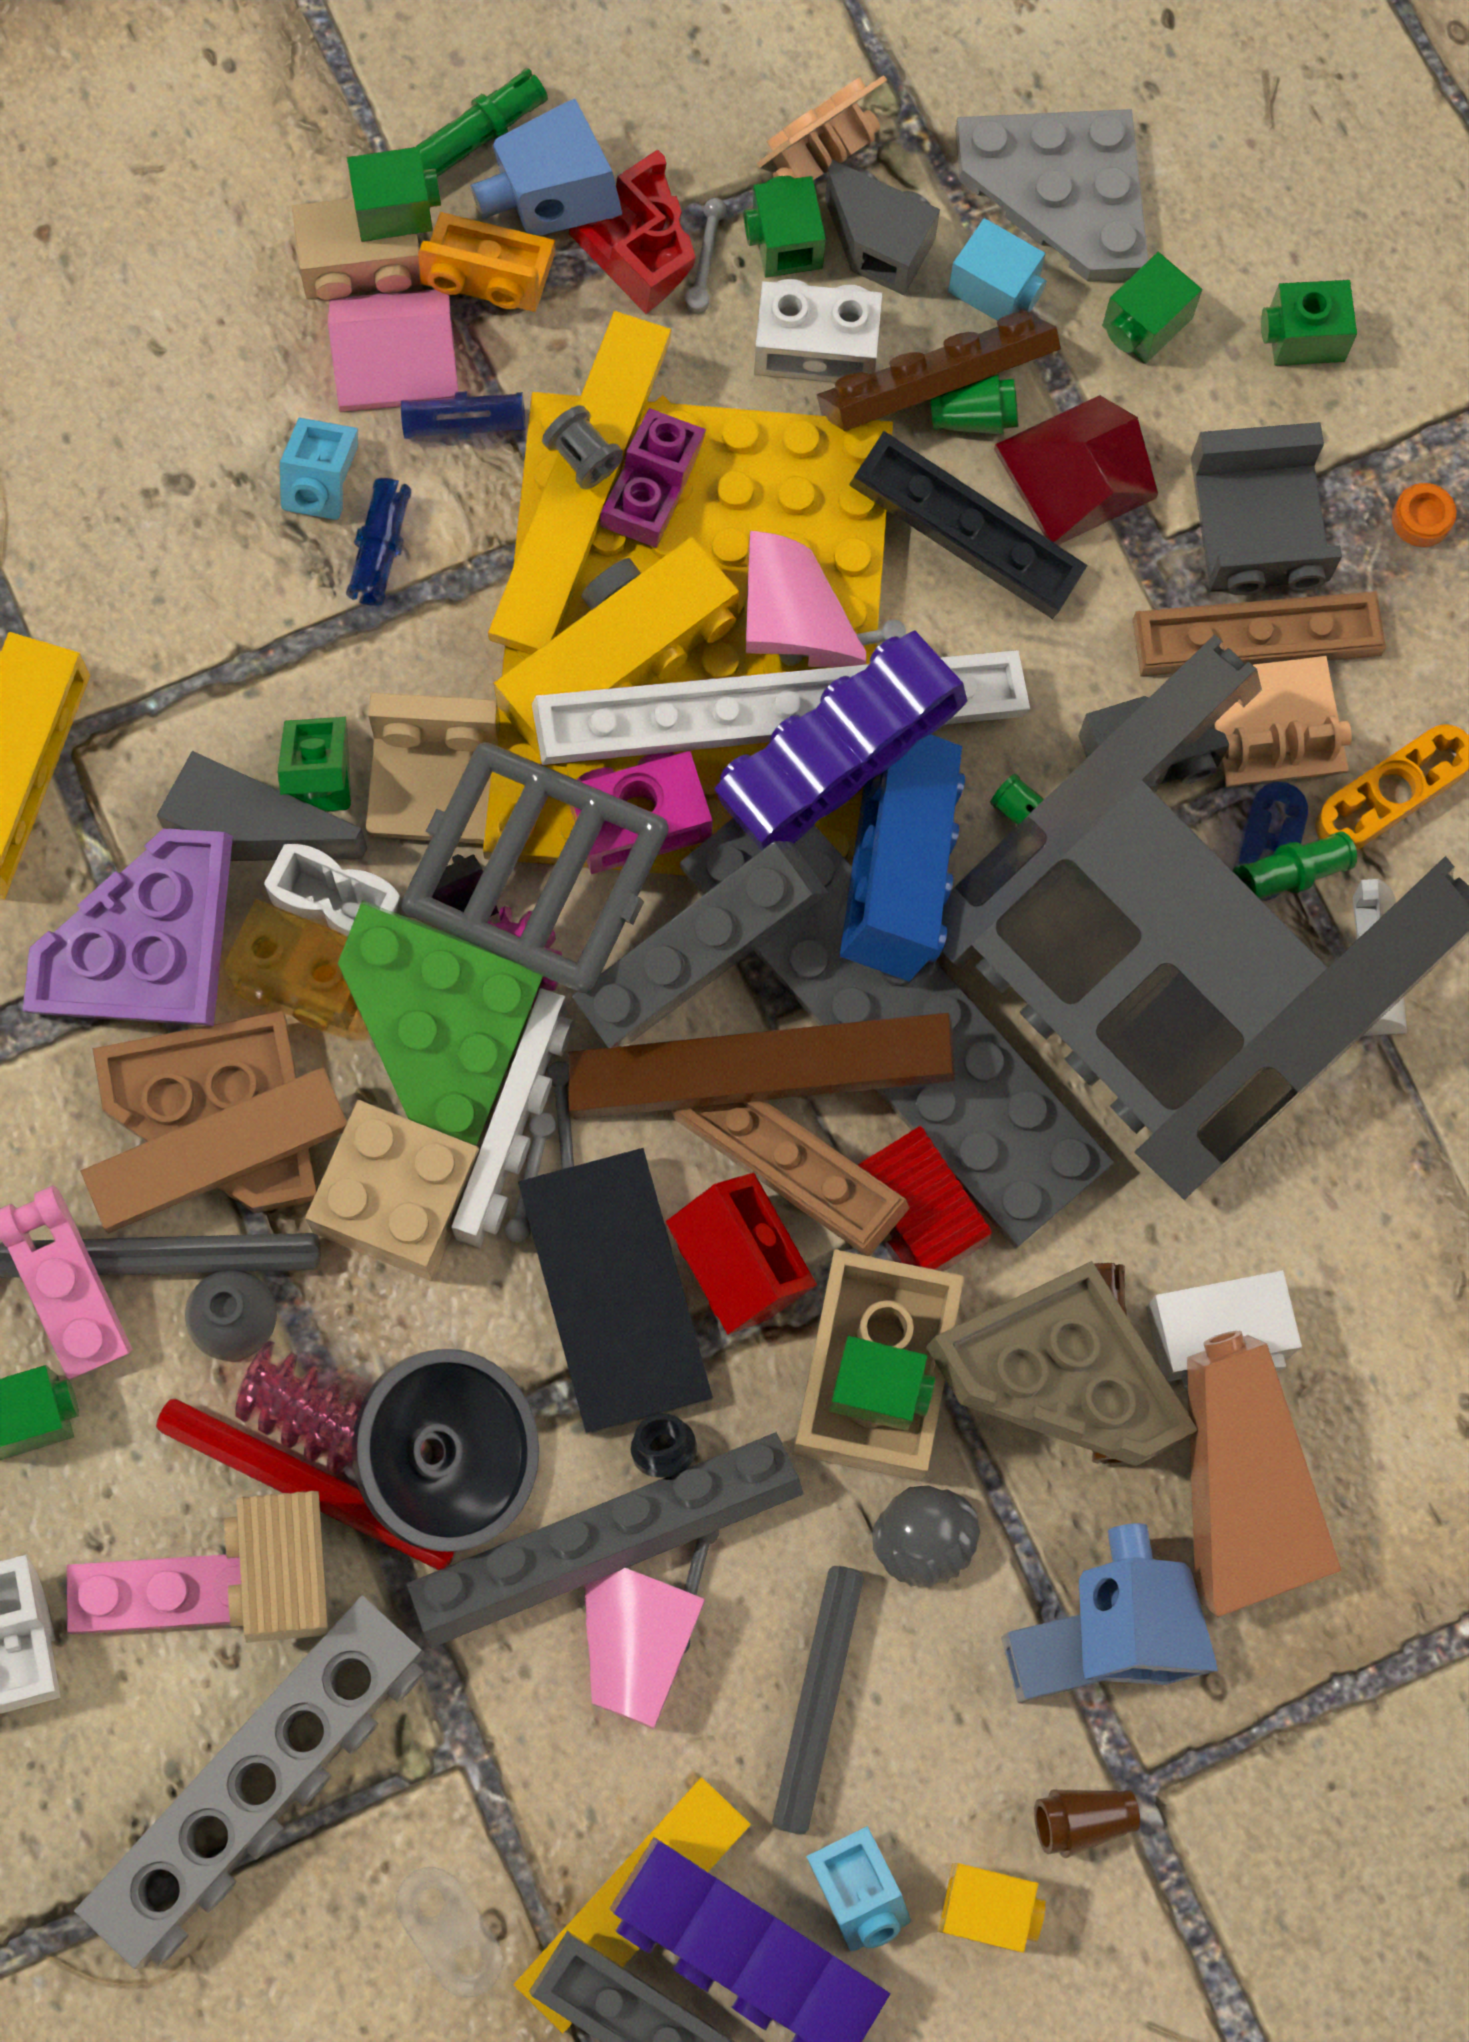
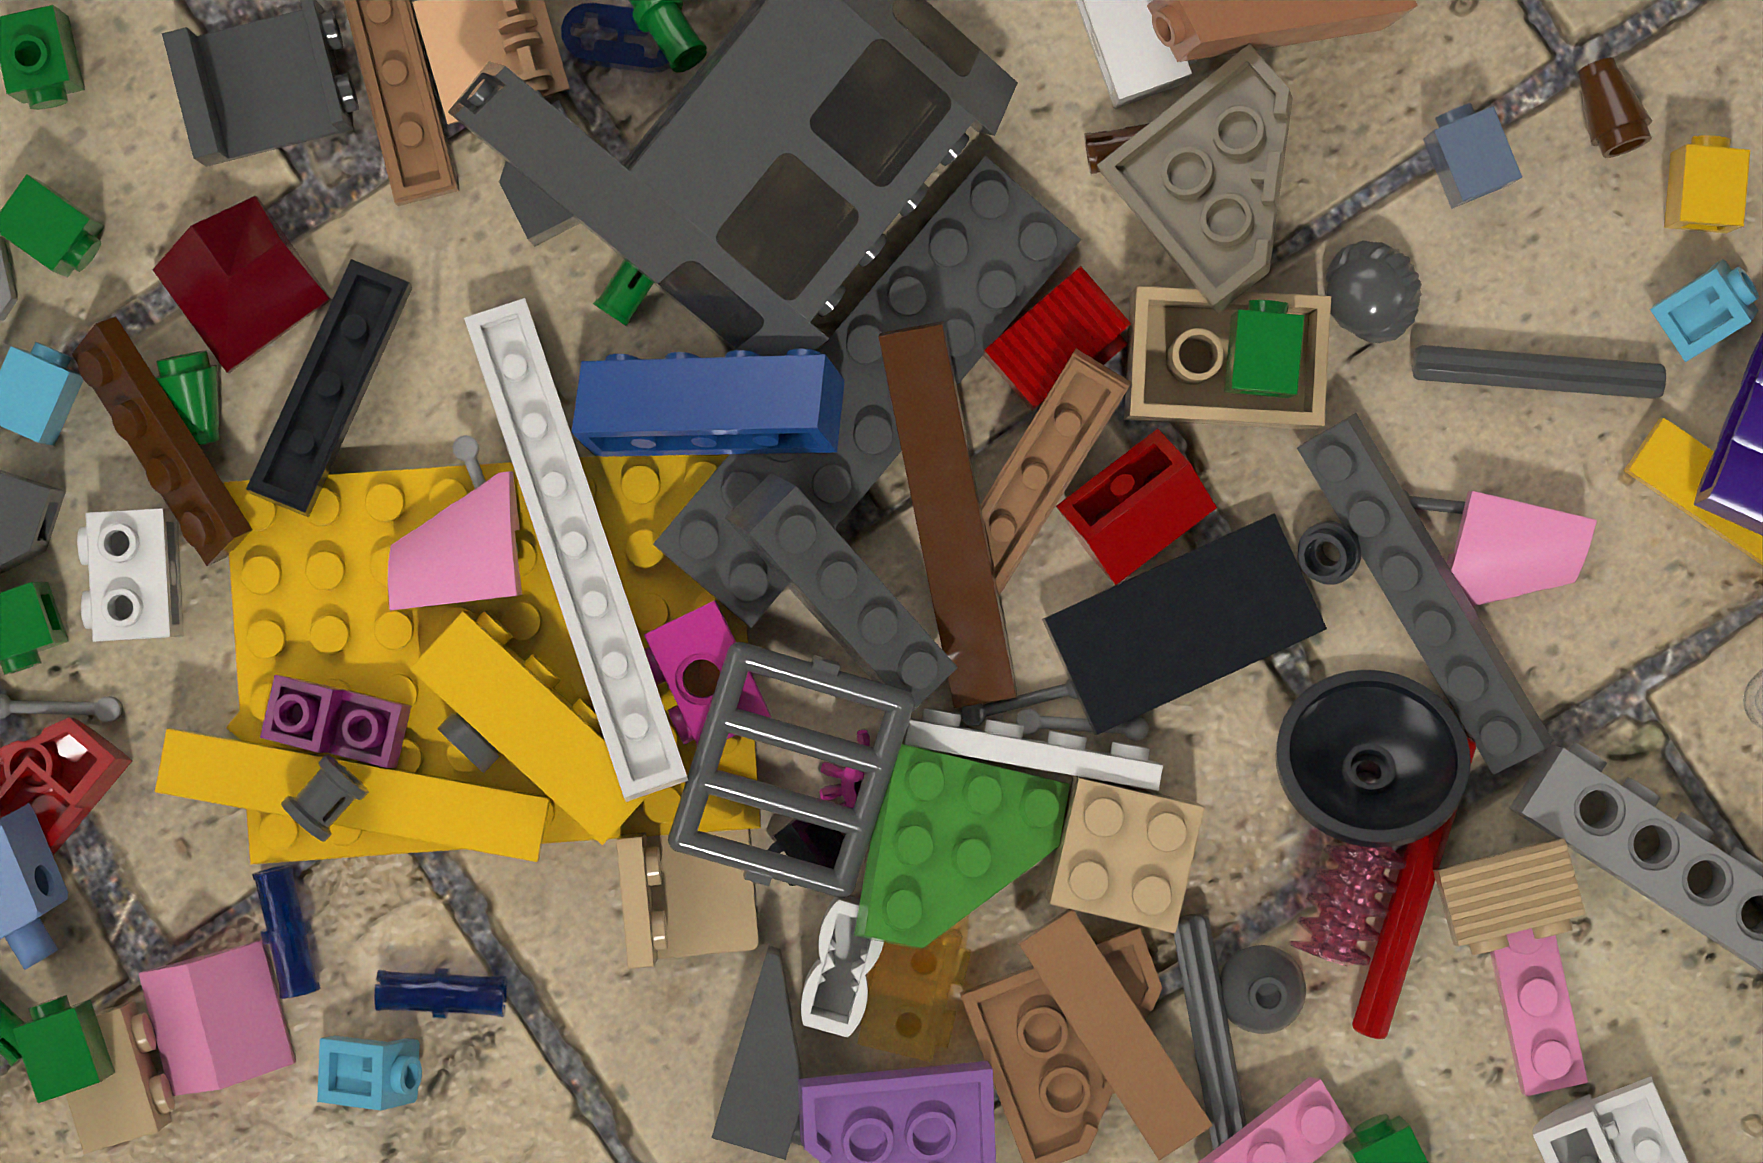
camera: 95 degrees left, 15 degrees up
green slope [277,716,351,812] -> none
light orange bracket [418,212,555,312] -> none
dark purple brick [715,630,968,851] -> none
medium blue torso [1079,1523,1218,1685] -> none

